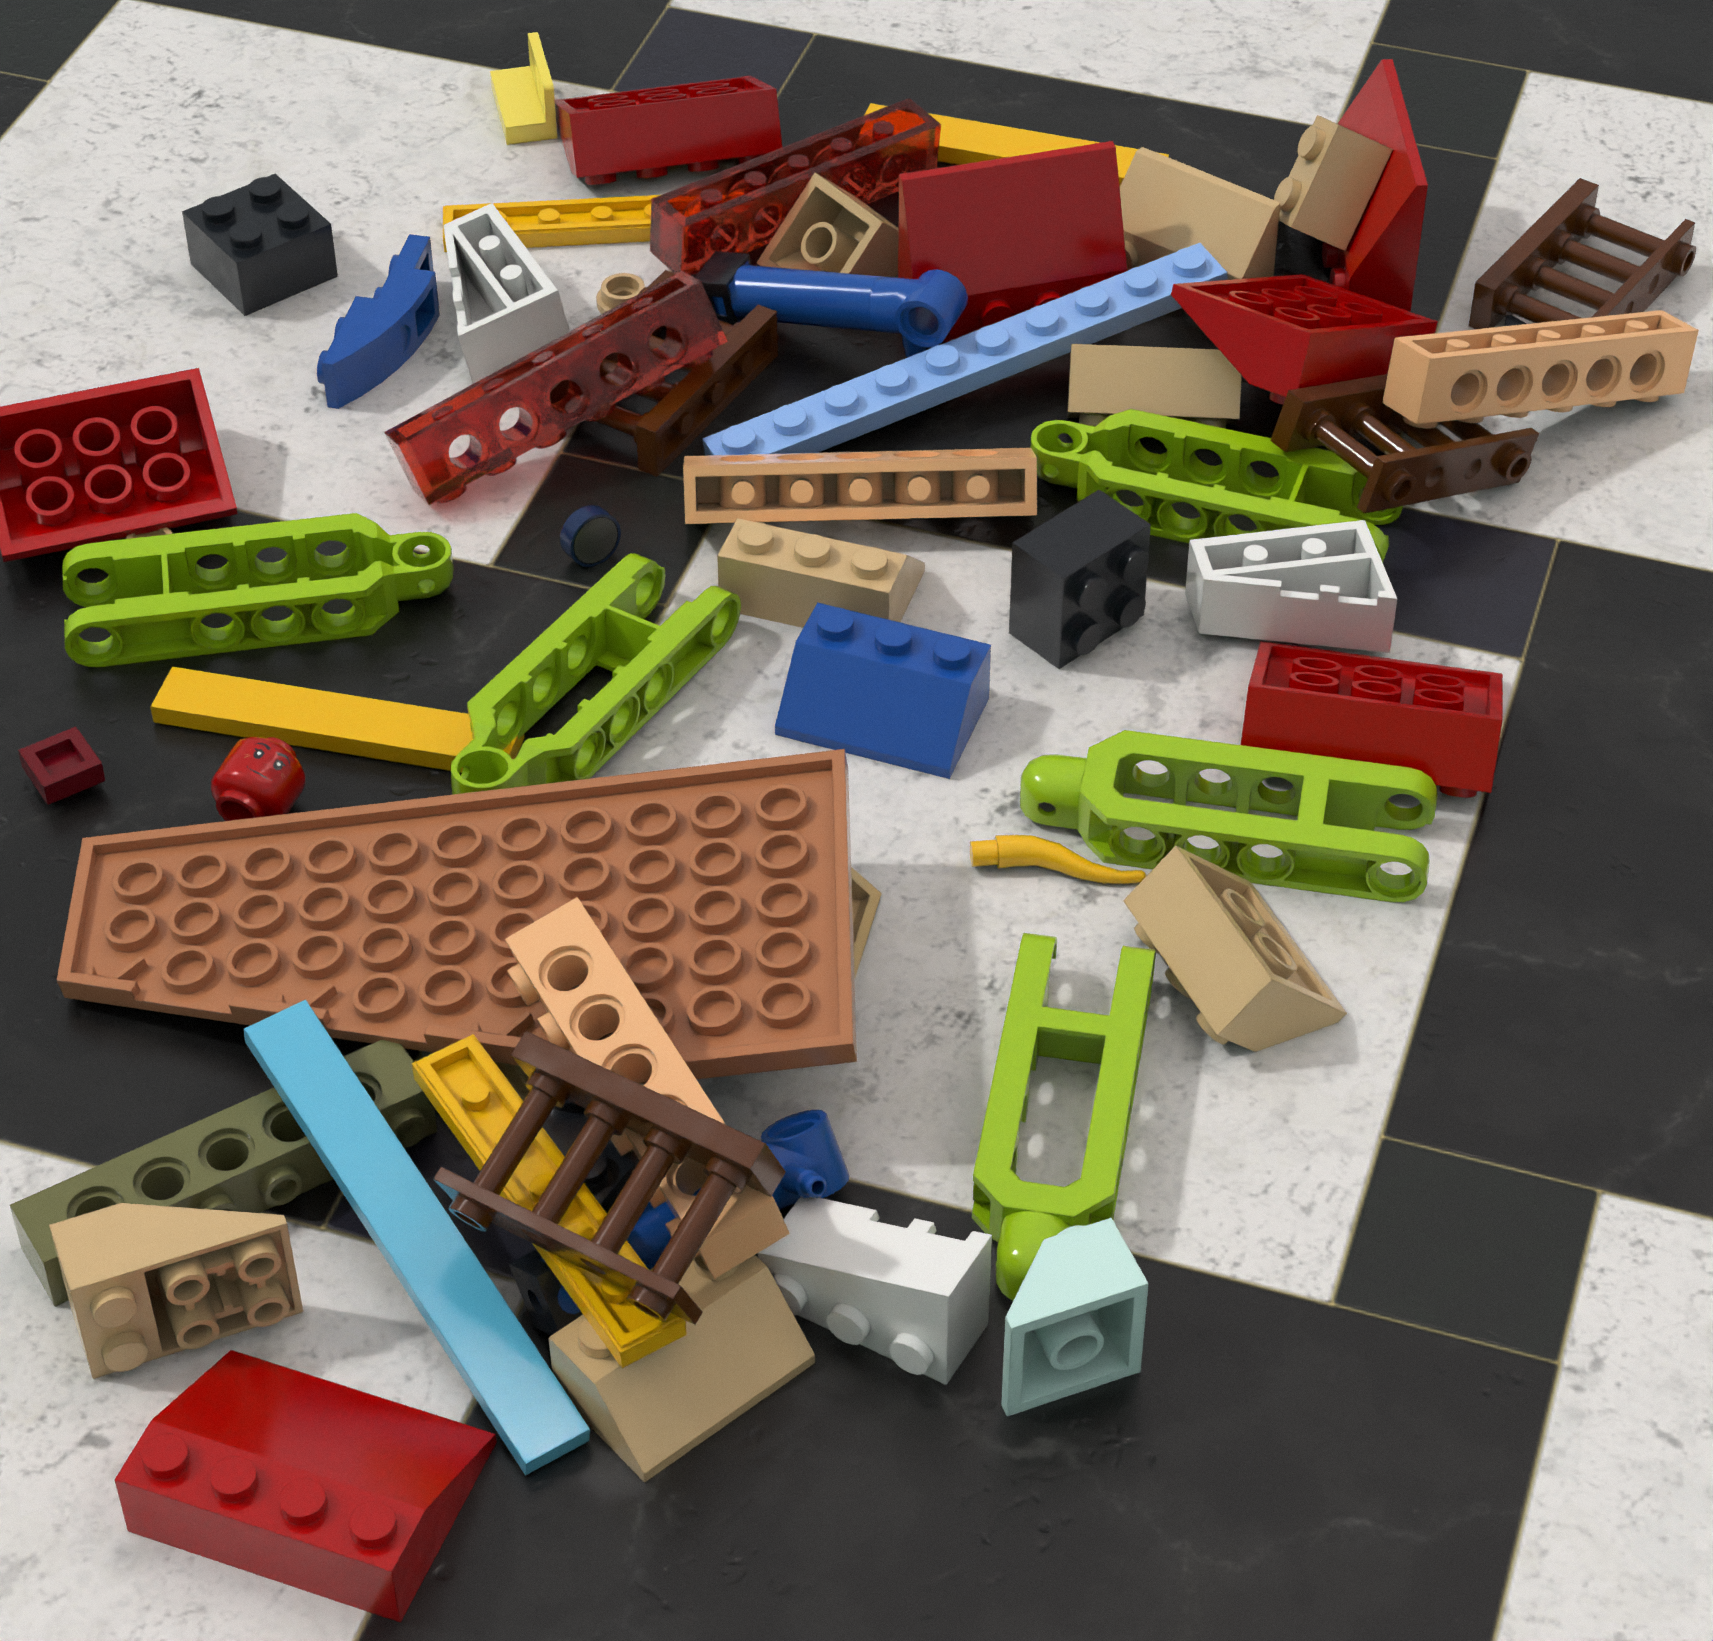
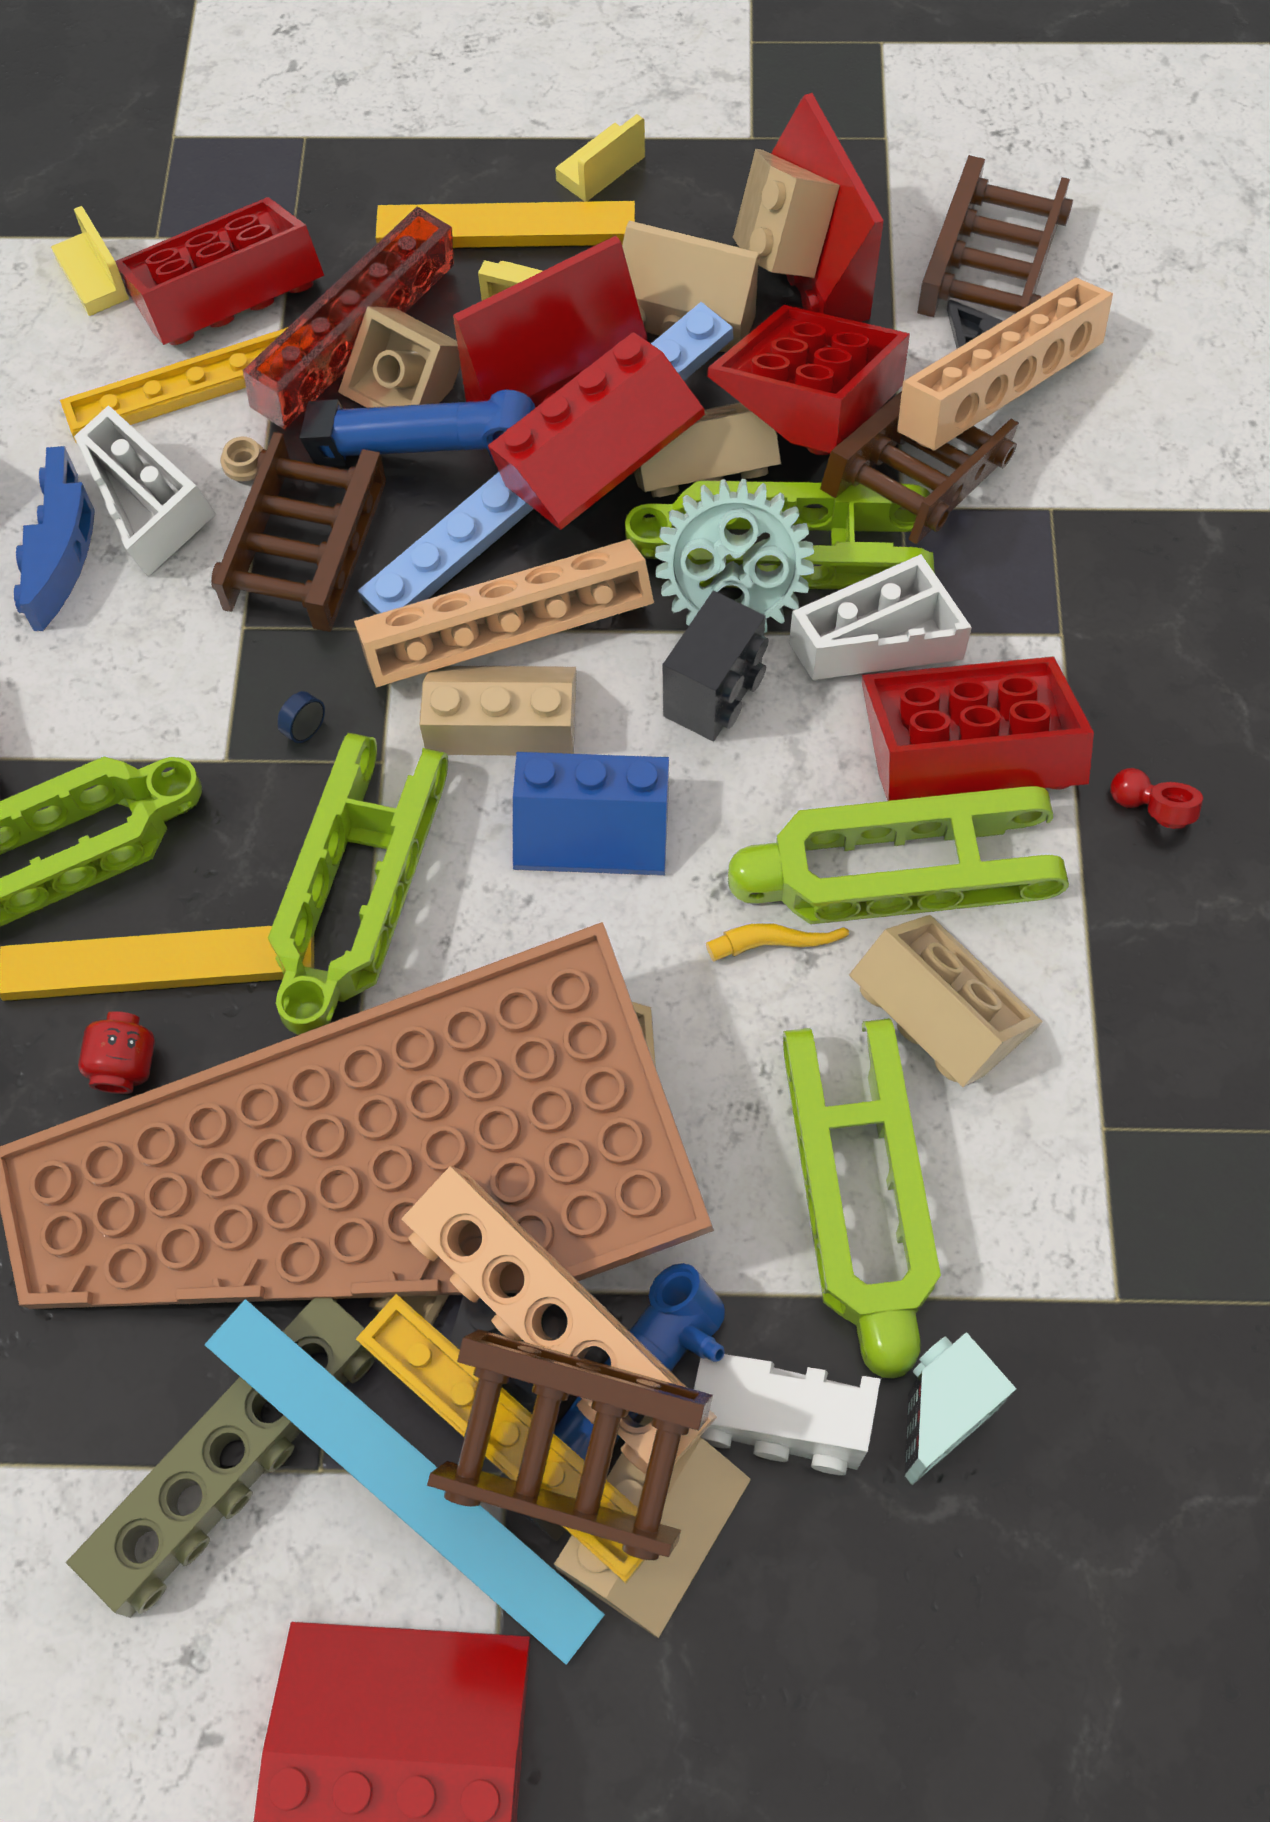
camera: 15 degrees left, 20 degrees up
tan slope [49,1203,303,1379] -> none
clear red brick [384,271,728,505] -> none
none -> red slope [488,332,706,530]
none -> light yellow panel [555,114,645,202]
none -> light aqua gear [655,479,814,633]
none -> red plate [1110,768,1203,829]

